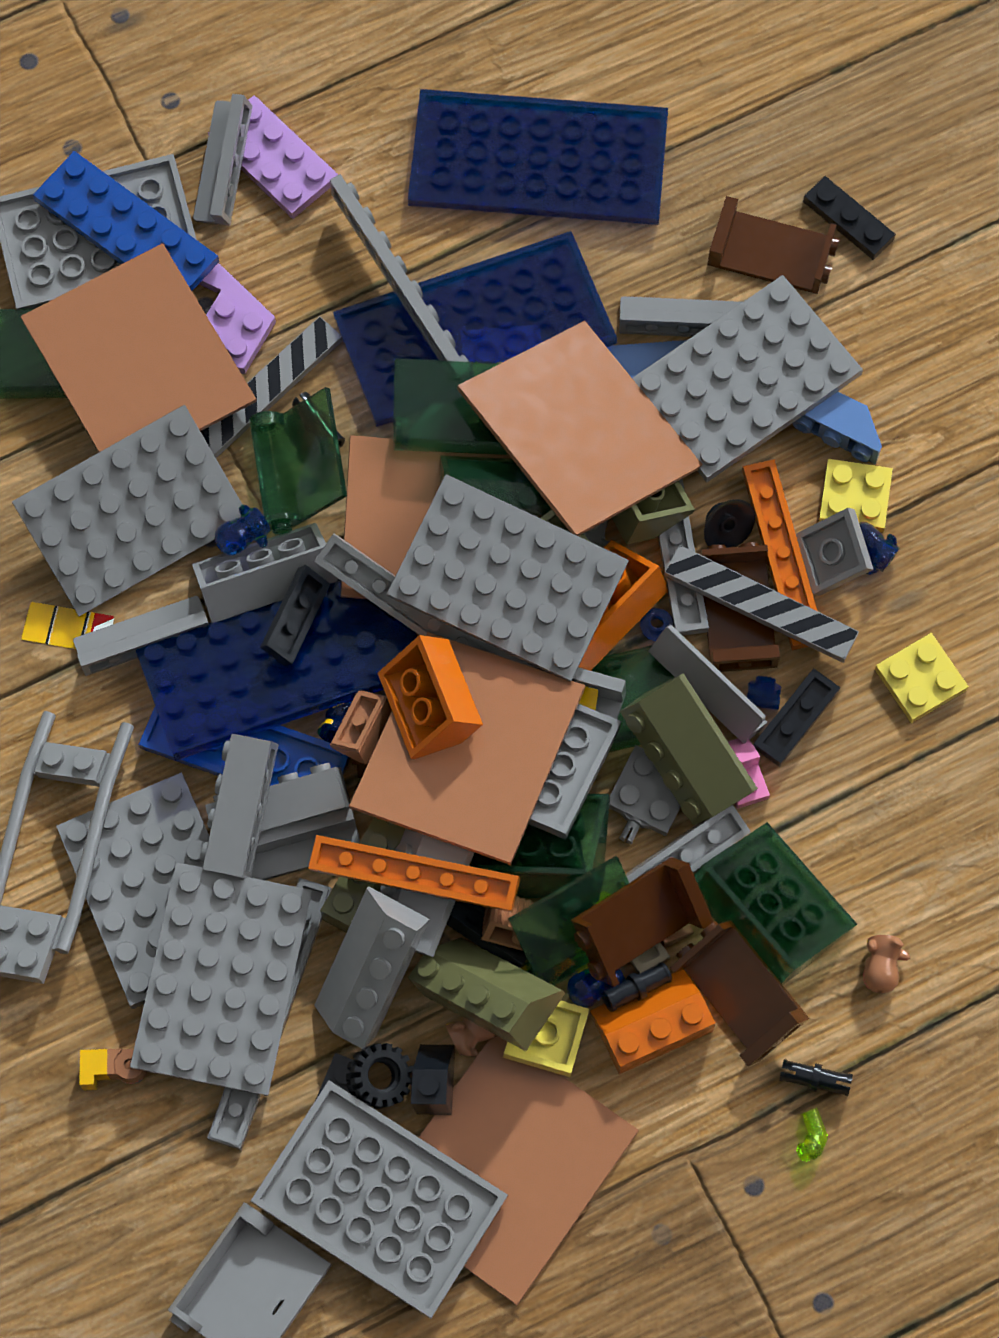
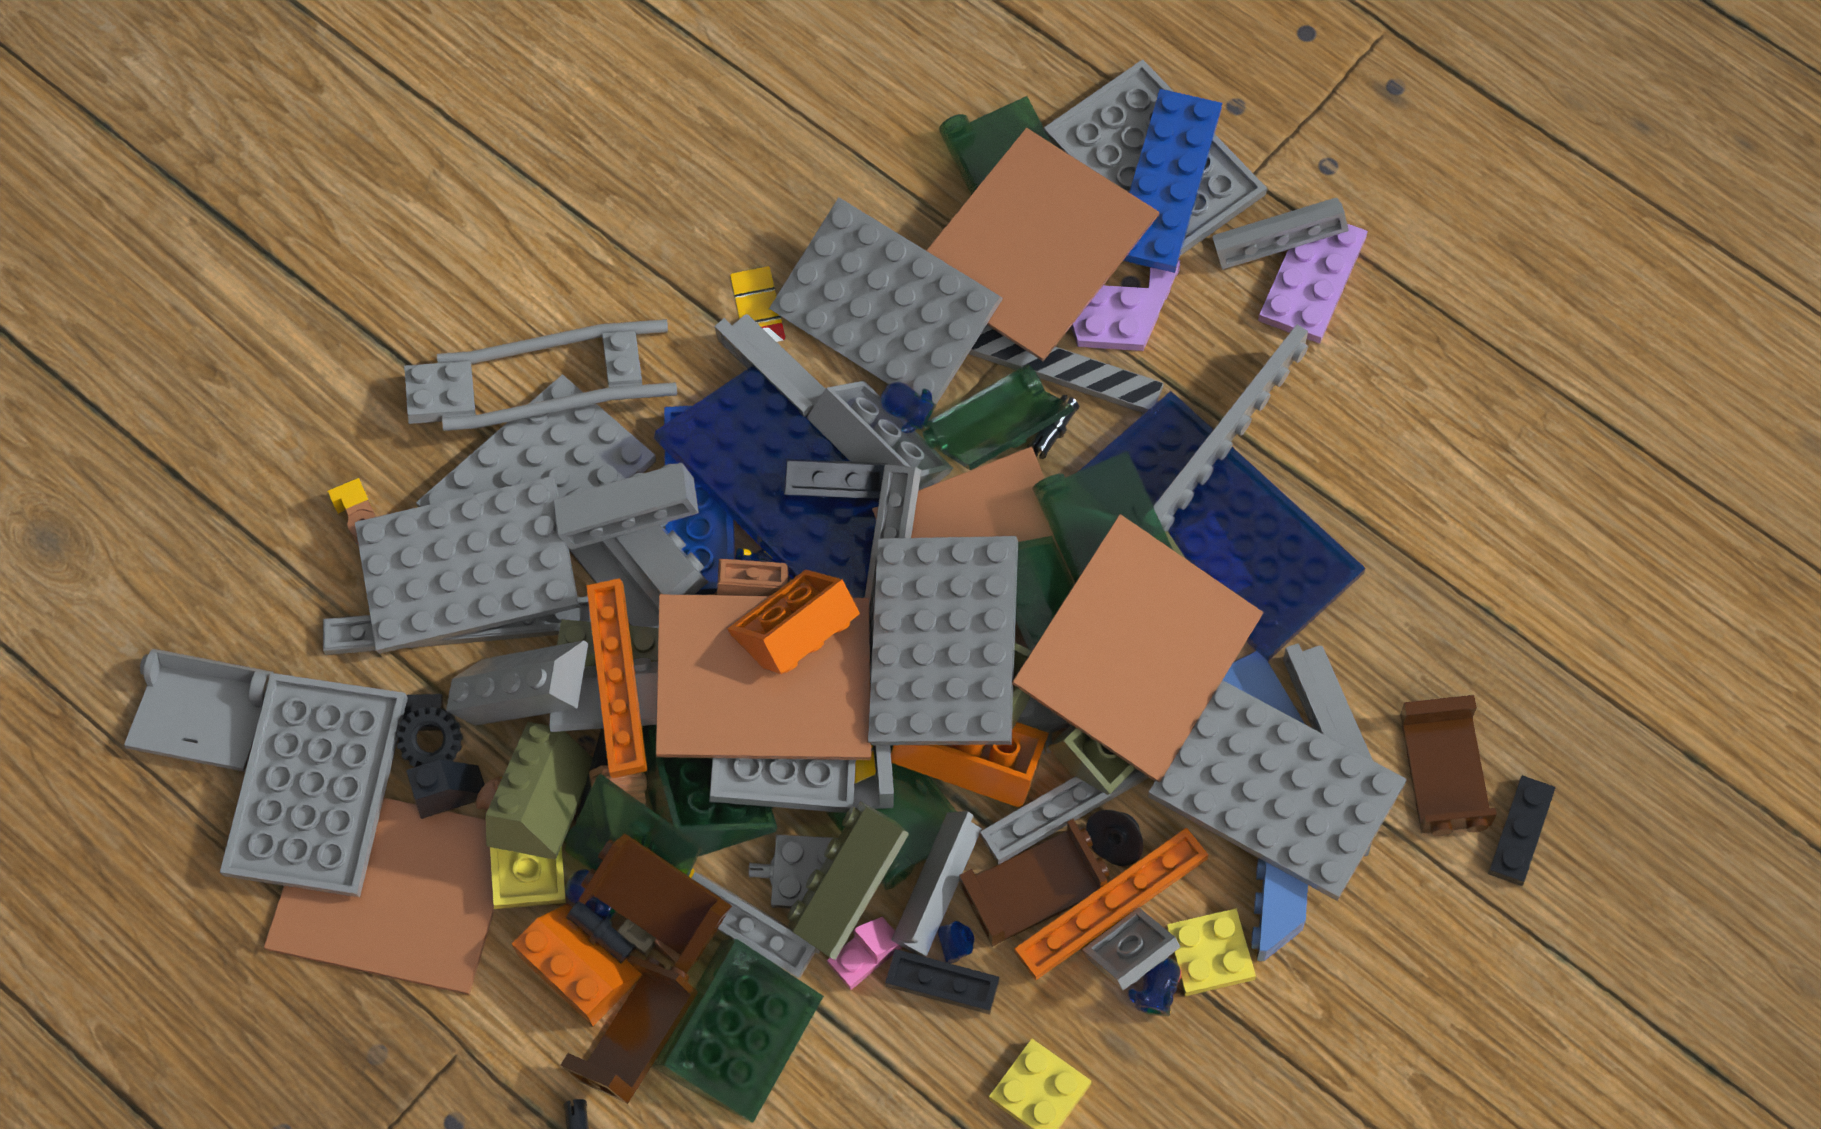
camera: 70 degrees right, 5 degrees down
clear blue plate [408,89,668,225] -> none
clear blue plate [640,608,674,641] -> none
tile [664,545,859,663] -> none

